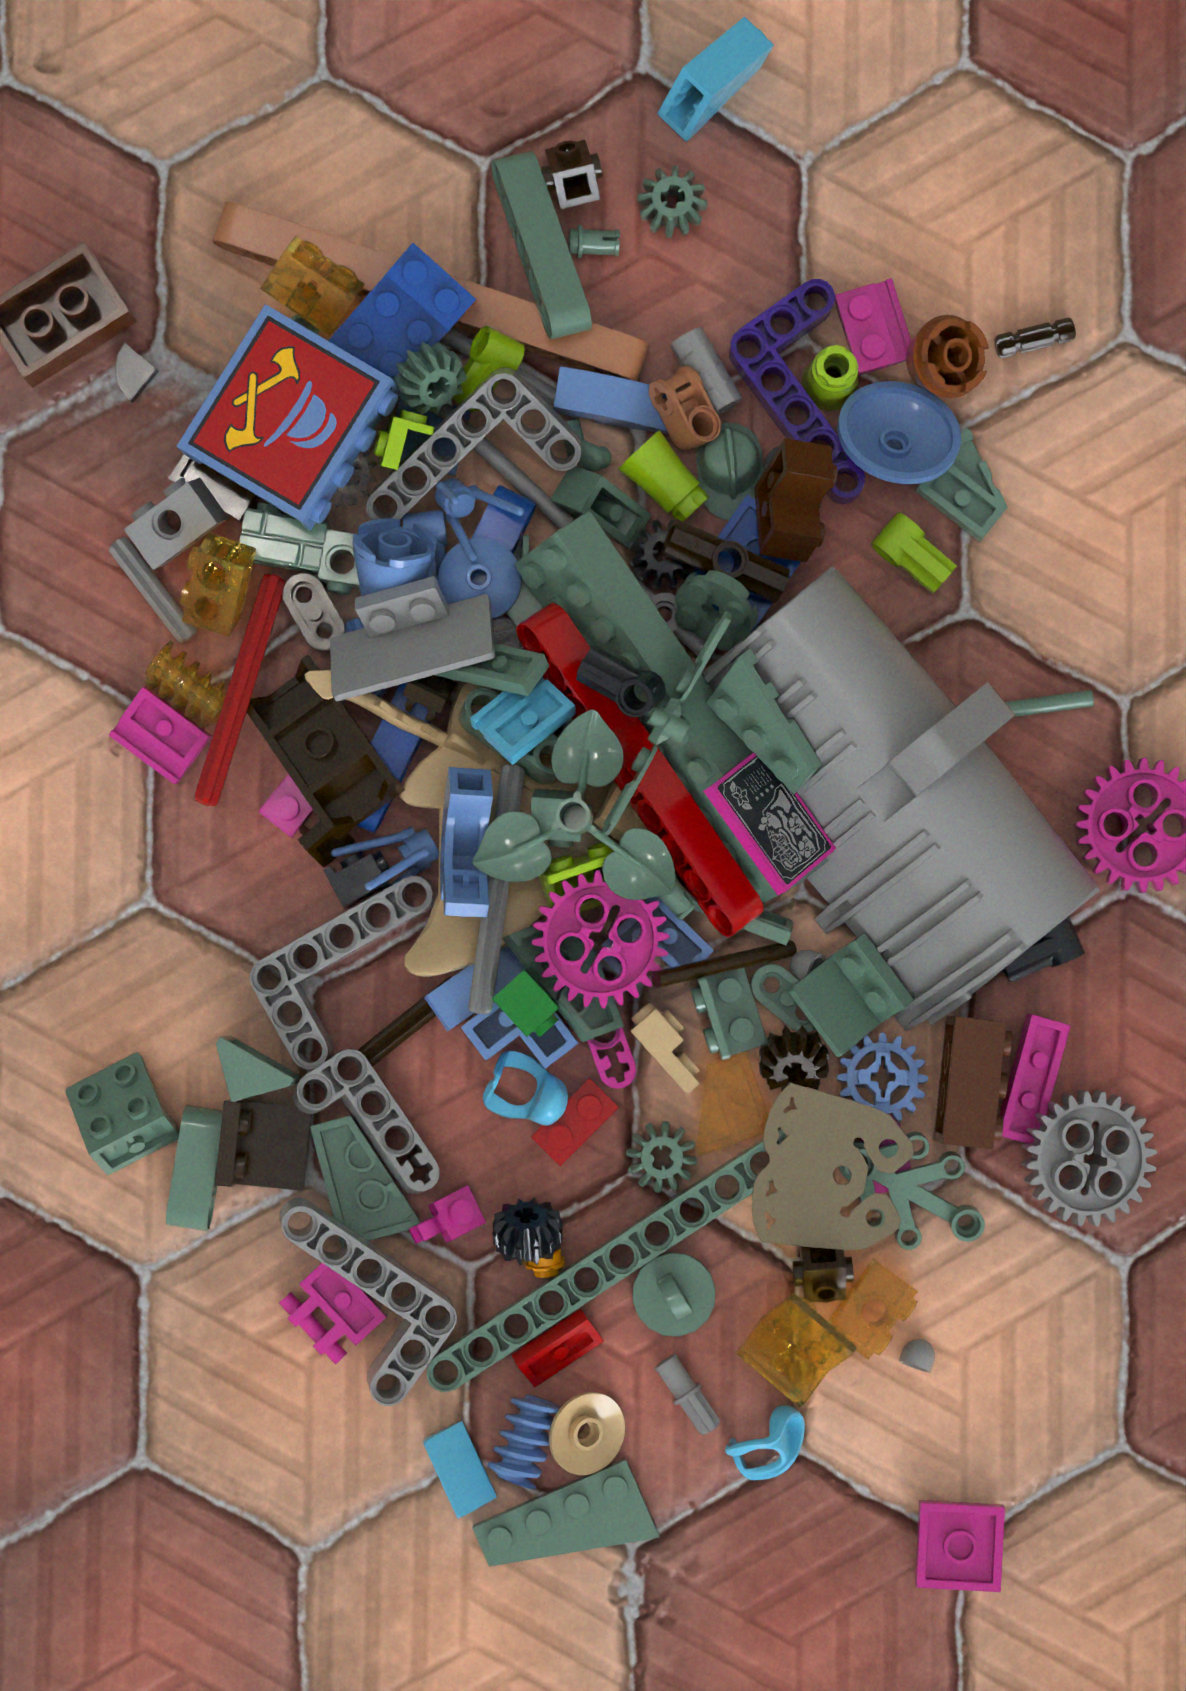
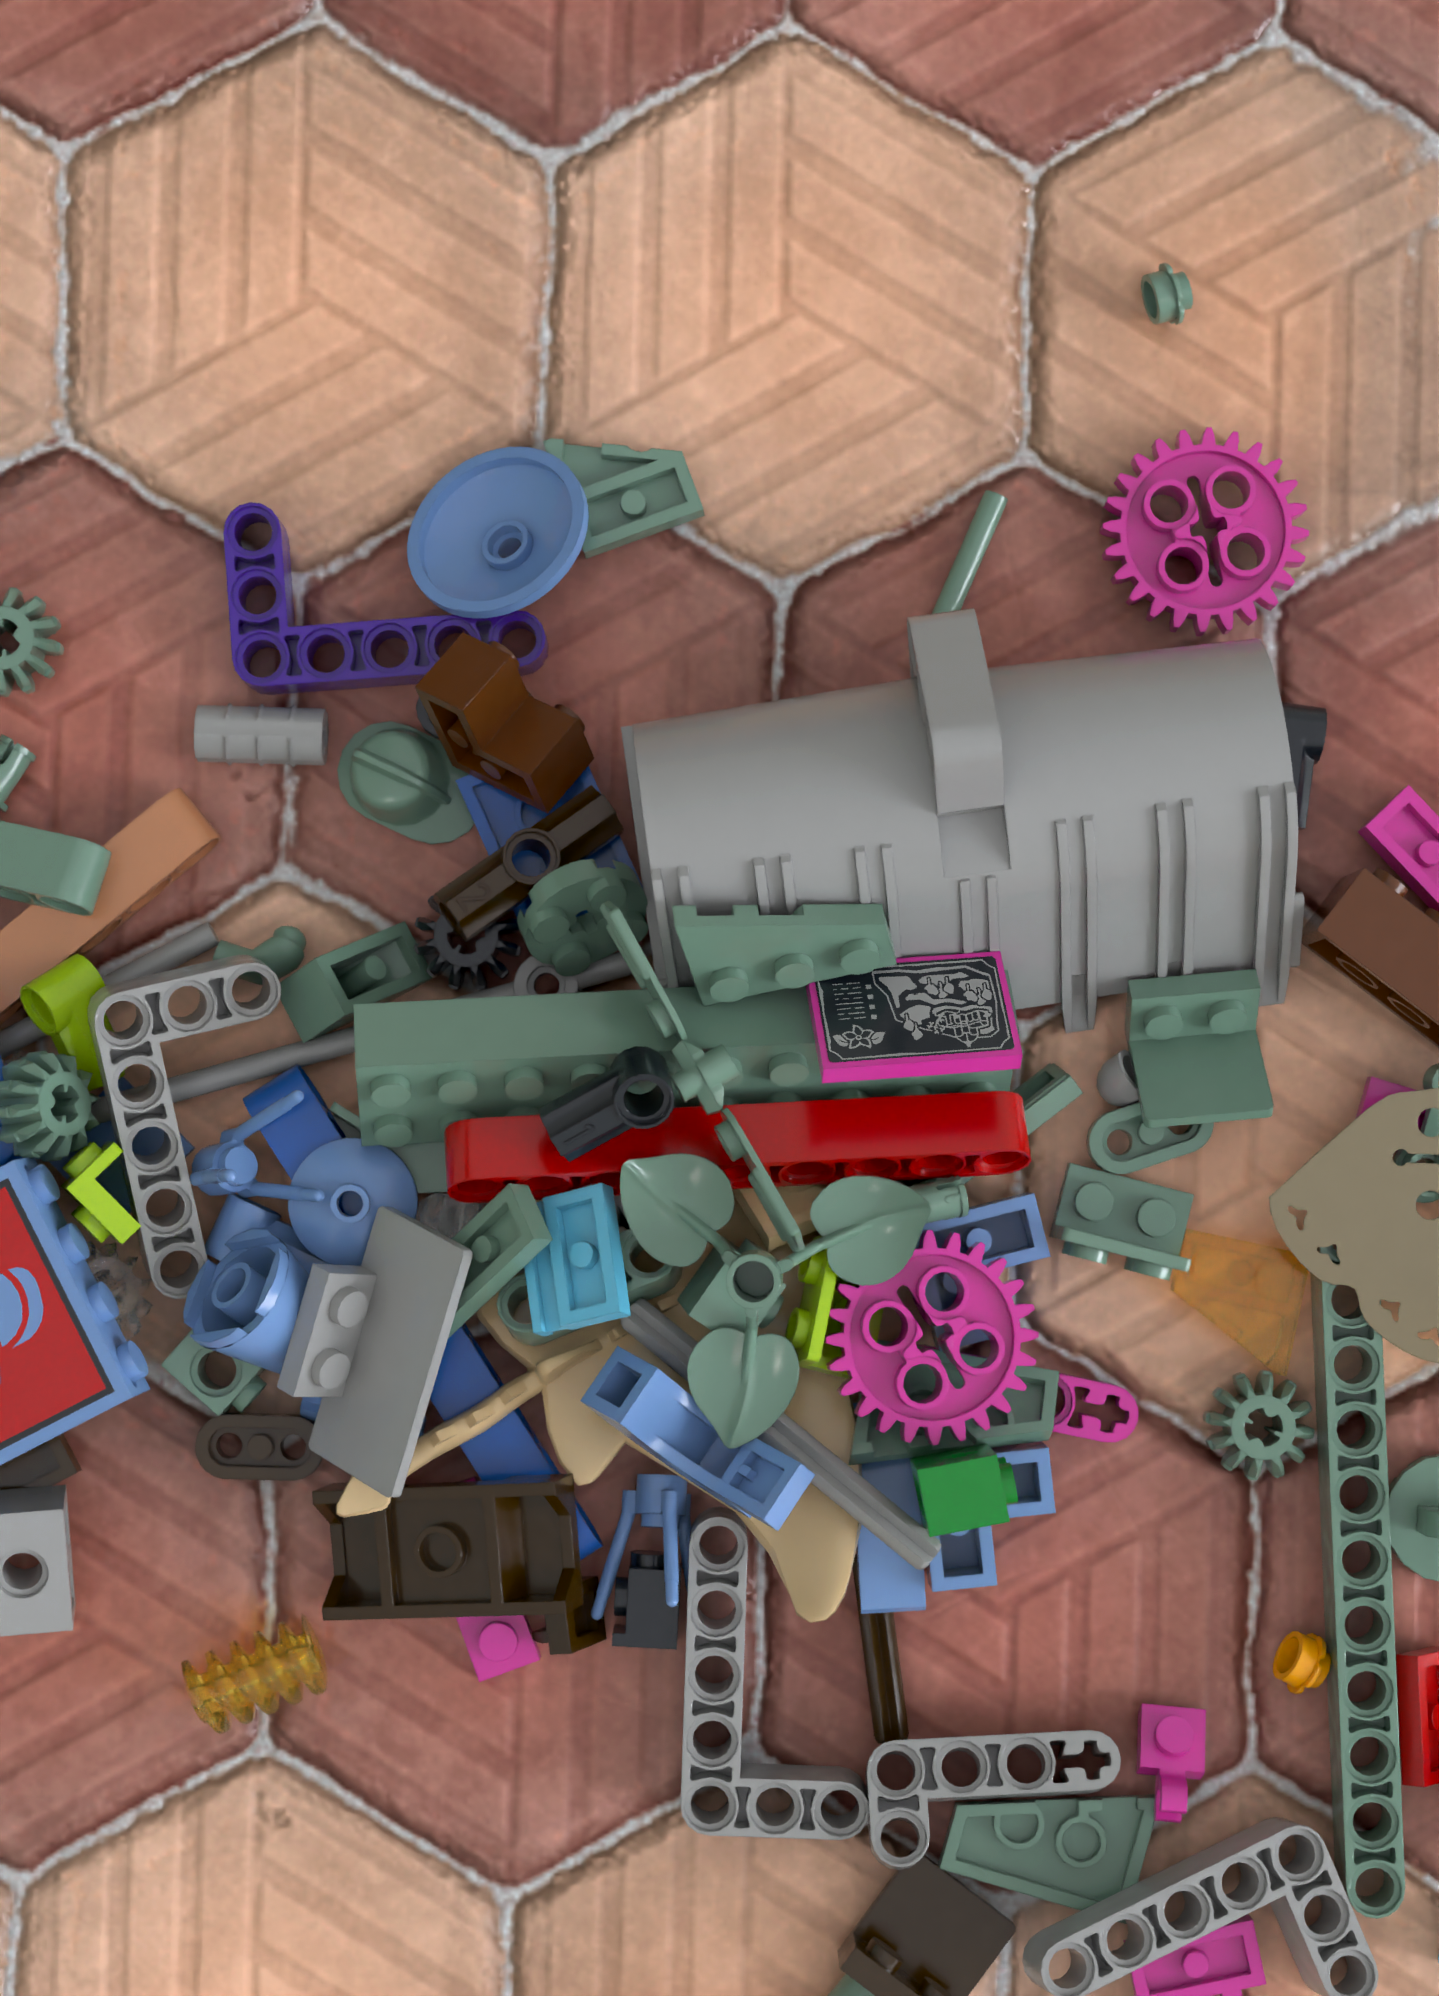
camera: 60 degrees left, 0 degrees up
light grey axle [109,537,197,644] -> none
dark pink plate [109,686,213,785] -> none
clear yellow brick [180,533,257,637] -> none
red axle [194,574,286,806] -> none
sand green slope [216,1035,302,1102] -> none
sand green brick [237,503,331,575] -> none
dark brown tile [402,675,457,722] -> none
medium azure piece [483,1051,568,1126] -> none
black gear [492,1198,563,1266] -> none
red plate [531,1078,619,1166] -> none
medium blue slope [553,366,677,434] -> none
lime plant [618,430,709,521] -> none
tan plate [630,1002,700,1095] -> none
nougat piece [648,365,721,451] -> none
dark brown bar [651,940,797,988] -> none
dark brown gear [759,1025,829,1092] -> none
lime plant [801,345,859,411] -> none
dark pink plate [834,278,911,376] -> none
medium blue gear [837,1033,928,1122] -> none
lime piece [870,512,957,594] -> none
dark orange cone [906,315,989,399] -> none
dark brown axle [994,318,1076,358] -> none

